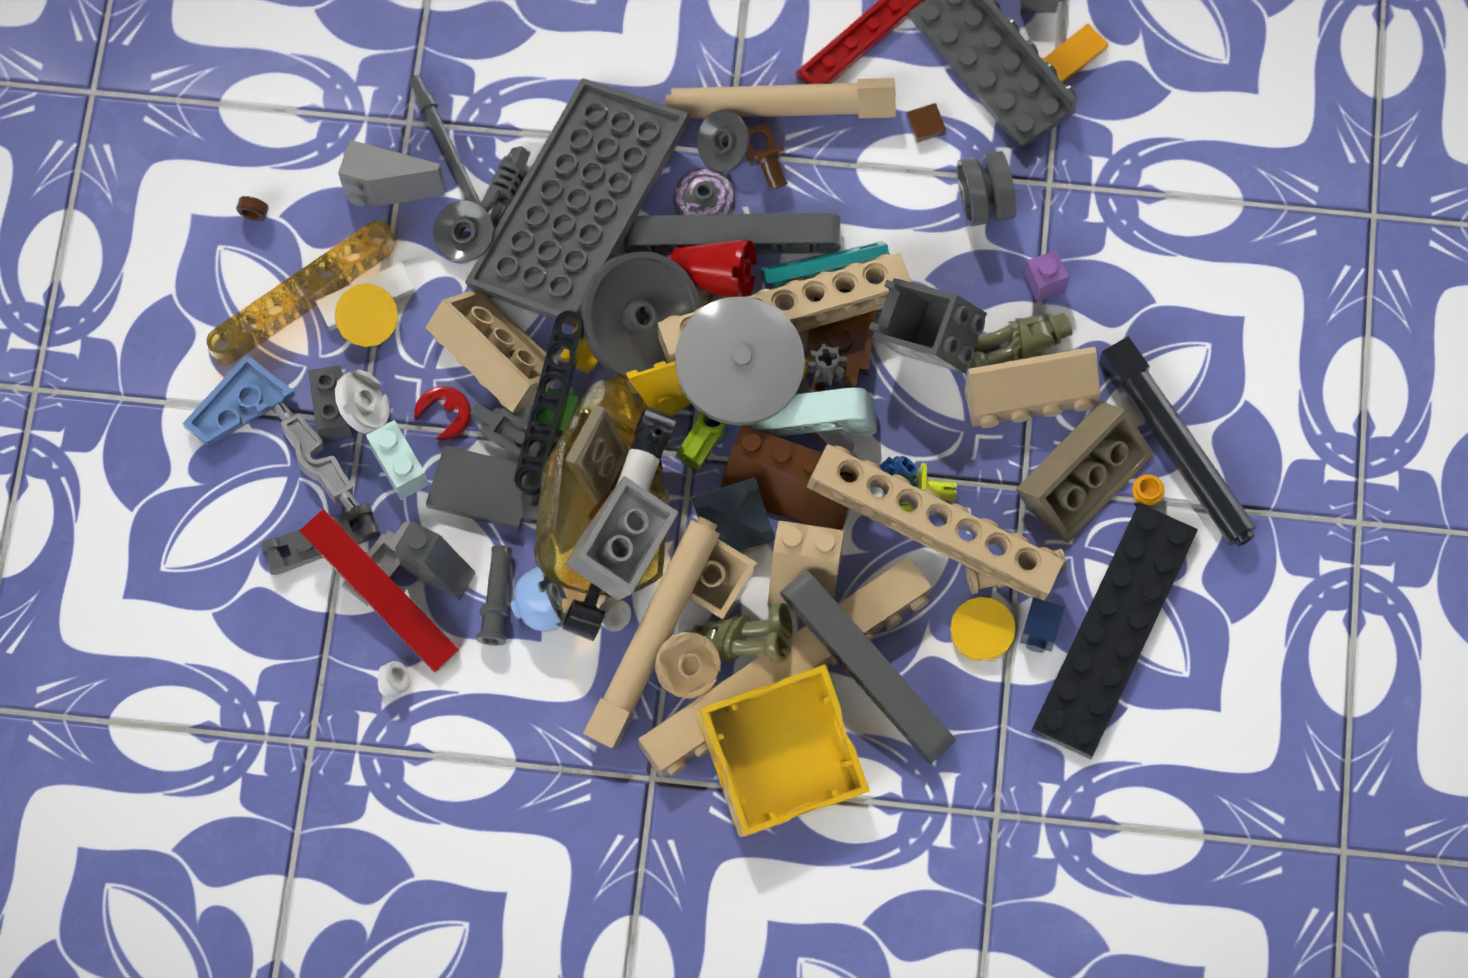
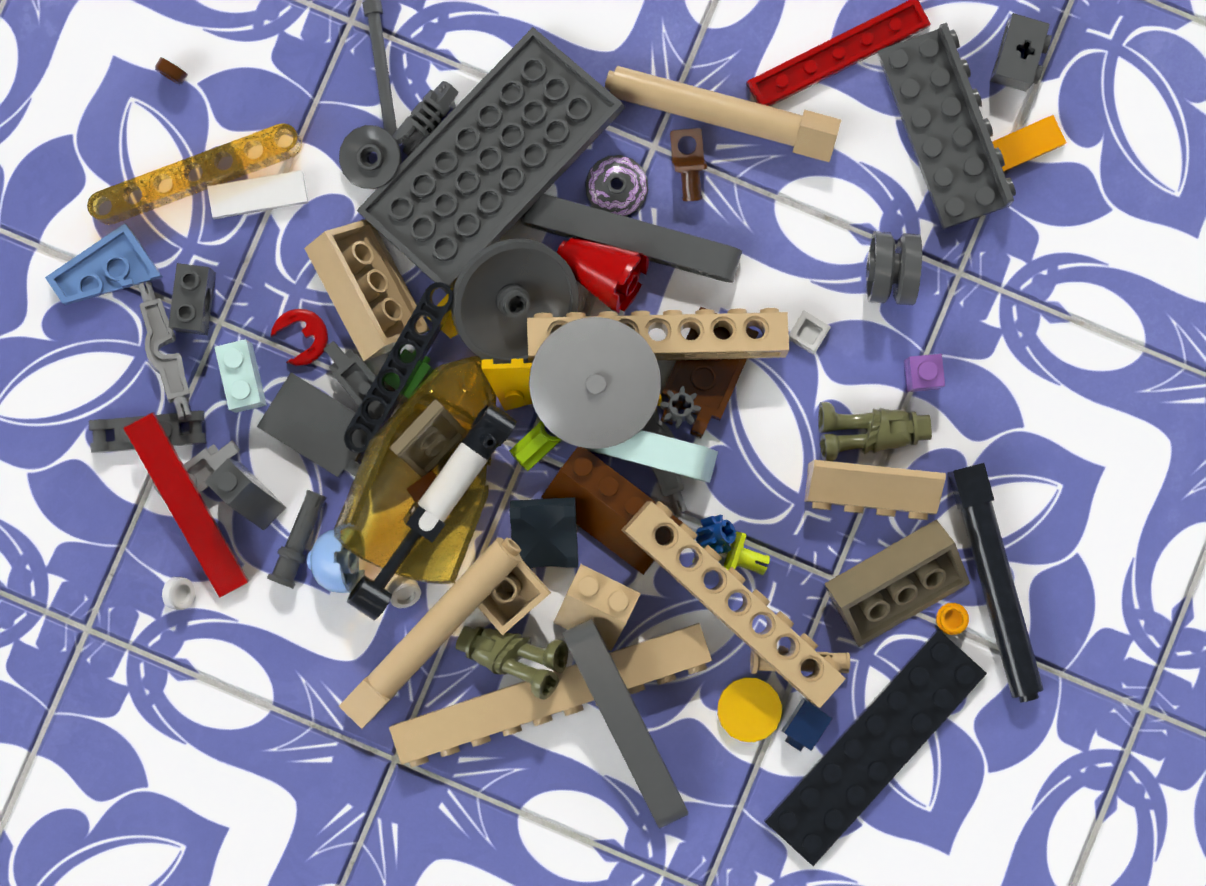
camera: 15 degrees right, 15 degrees up
yellow tile [334,283,398,347] -> none
white tile [335,369,390,434] -> none
light grey slope [338,140,446,207] -> none
light grey slope [564,476,679,601] -> none
tan tile [655,632,721,699] -> none
yellow tile [695,664,870,837] -> none
dark grey dish [697,110,749,172] -> none
teal plate [761,241,889,287] -> none
dark grey container [869,278,987,373] -> none
reddish brown tile [906,103,946,143] -> none
none -> white tile [789,310,831,355]

